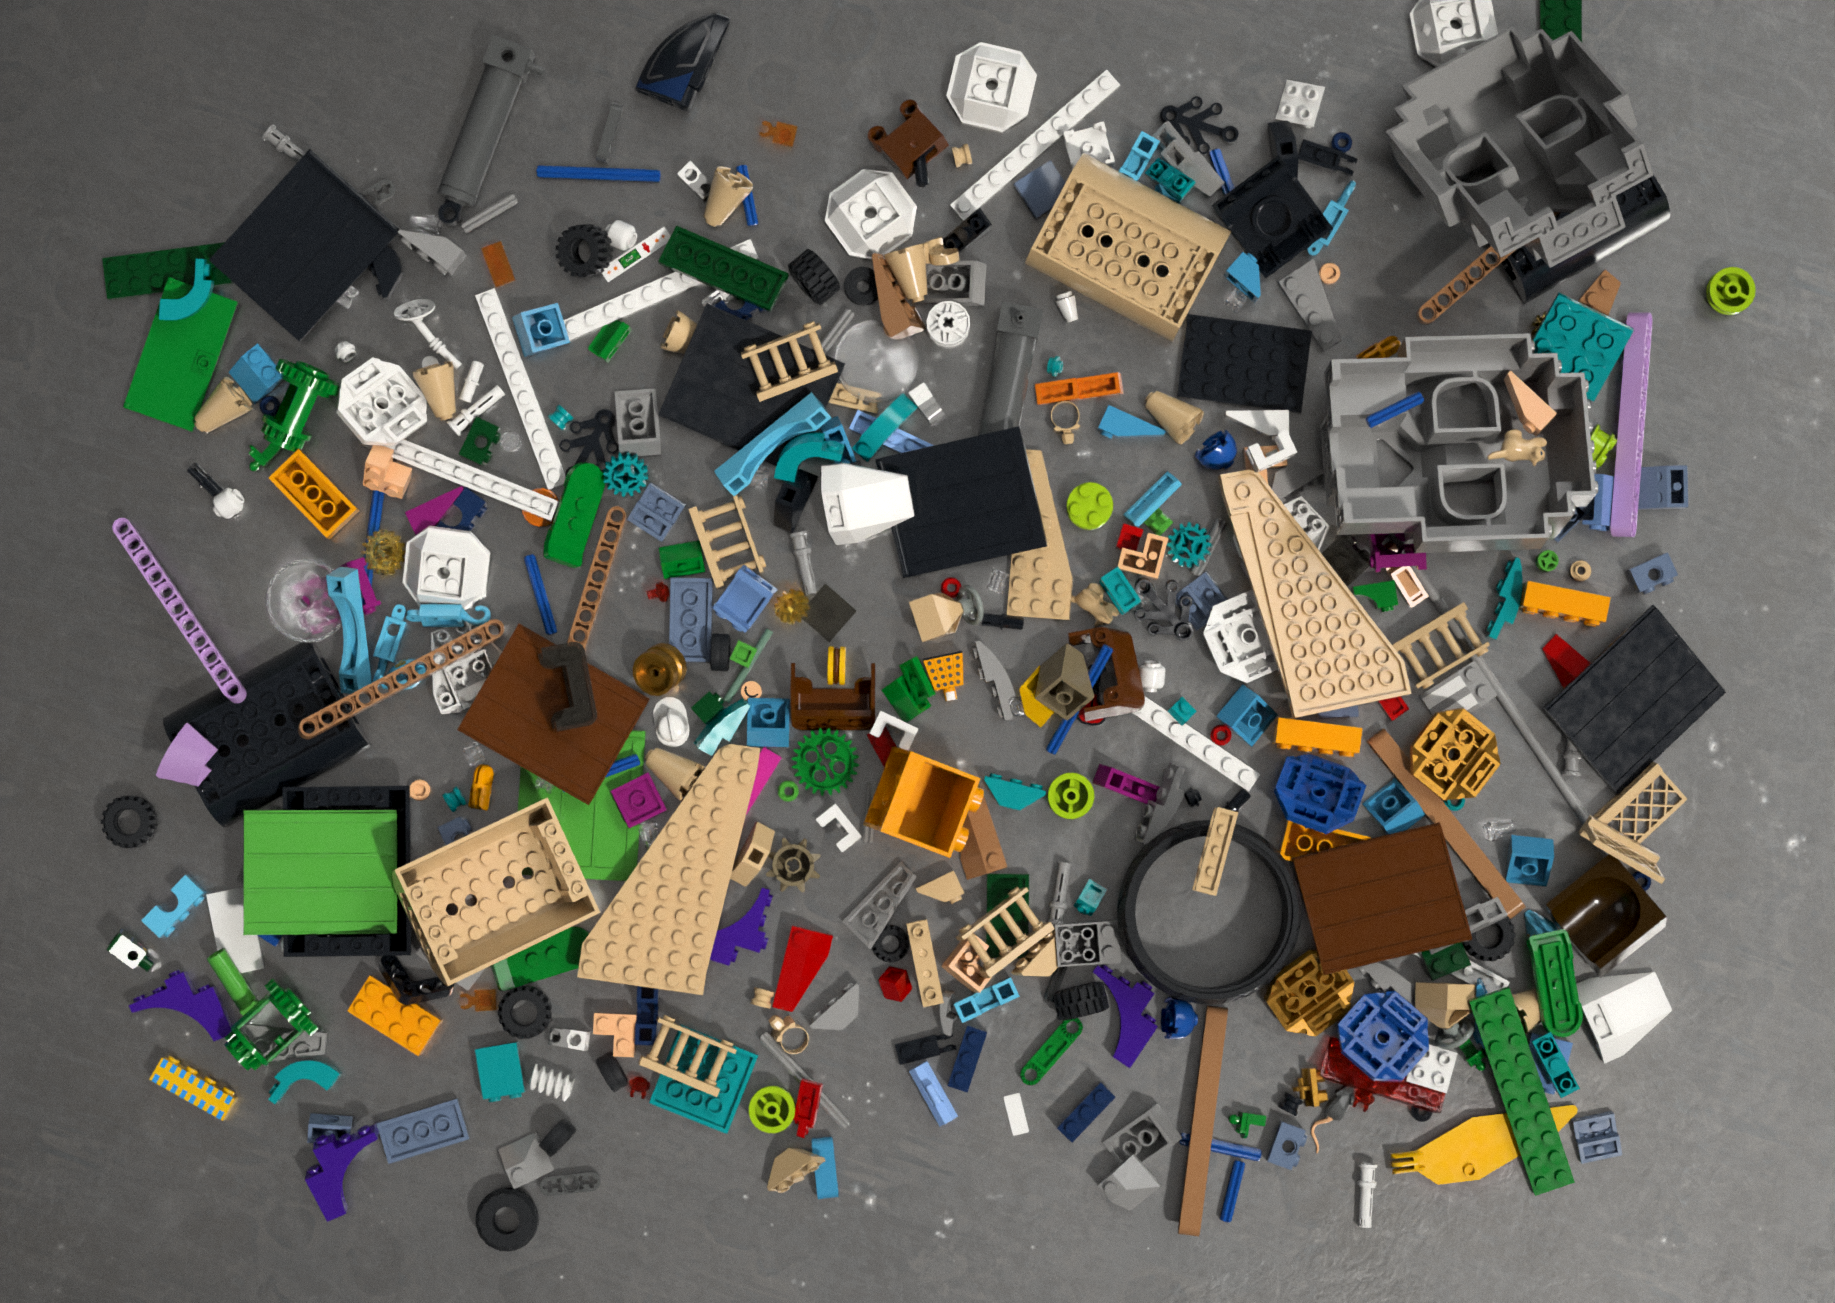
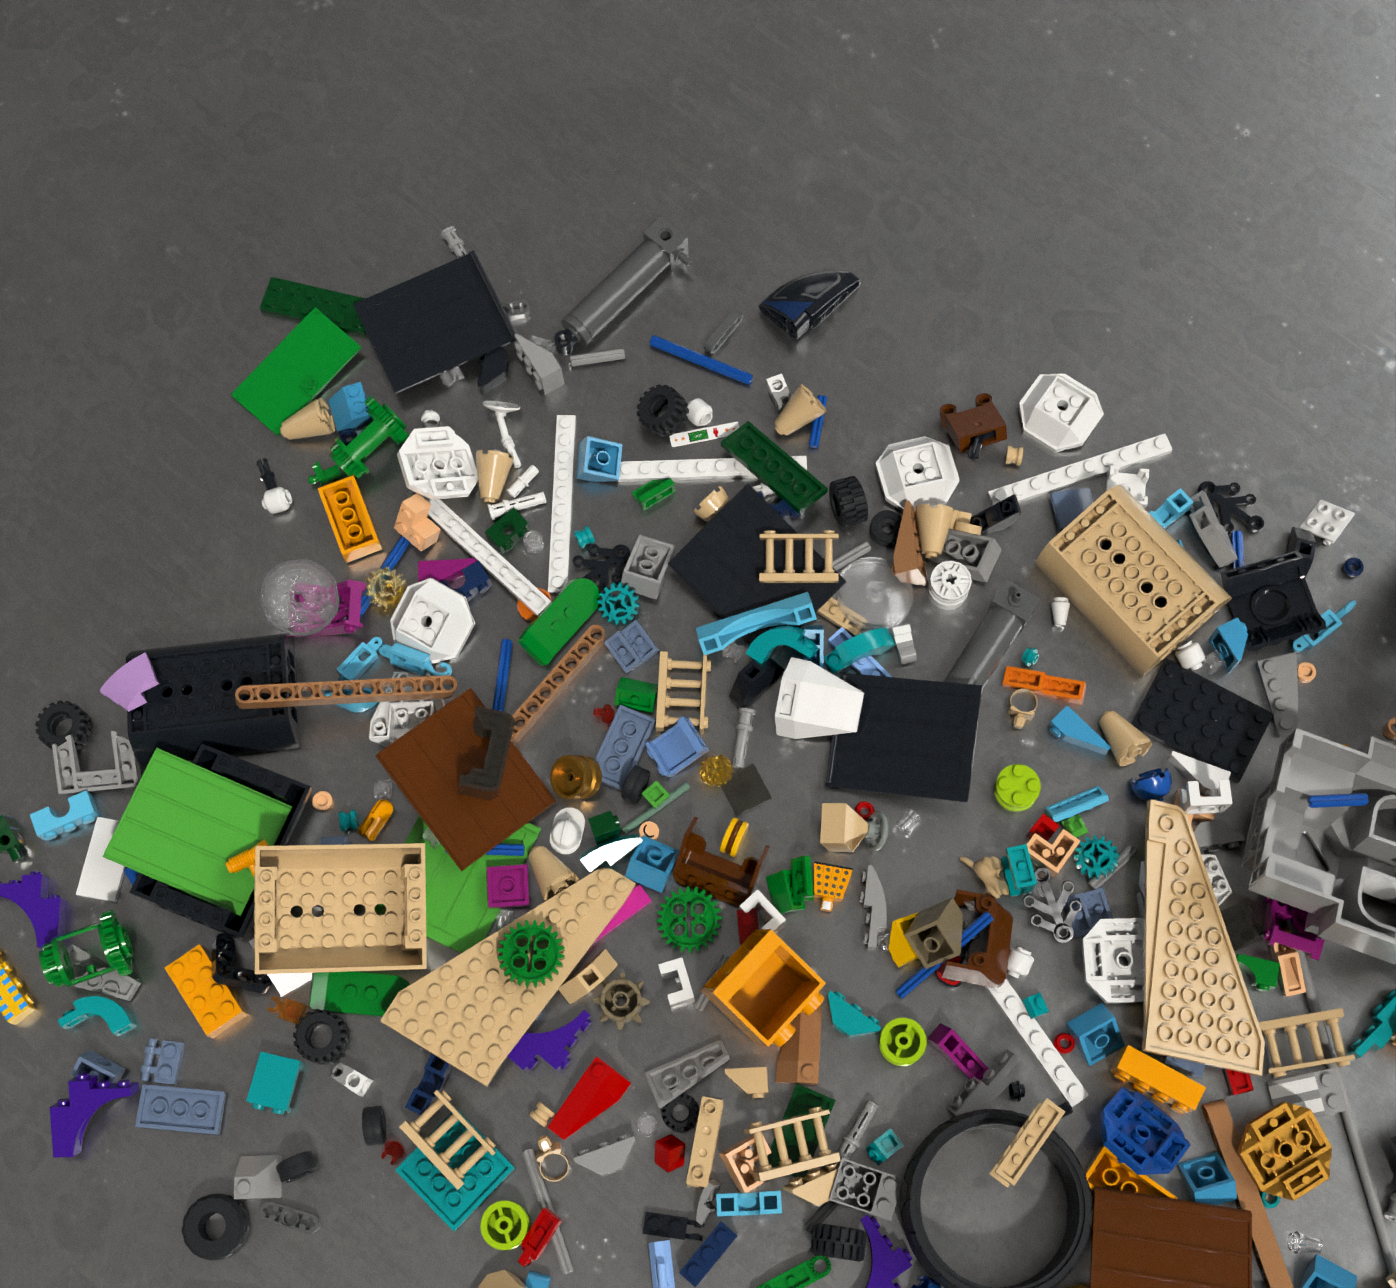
camera: 30 degrees right, 15 degrees down
lavender beam [112,518,247,704] -> none
teal arch [159,259,214,321] -> none
bright green piece [207,948,261,1015] -> none
medium azure arch [326,567,372,694] -> none
clear orange plate [481,241,516,288] -> none
white piece [529,1063,576,1102] -> none
light nougat brick [593,1012,637,1057] -> none
clear orange plate [759,121,798,148] -> none
bright green plate [778,781,799,802] -> none
black axle [982,613,1024,630] -> none
tan wing [1007,449,1073,620] -> none
teal slope [1145,158,1196,202] -> none
black hinge [1298,139,1358,176] -> none
none -> light grey wedge [52,730,141,794]
none -> sand blue plate [140,1038,185,1085]
none -> light orange piece [225,839,268,877]
none -> green gear [497,920,565,989]
none -> clear wheel [637,1115,659,1138]
none -> white head [1175,640,1206,671]

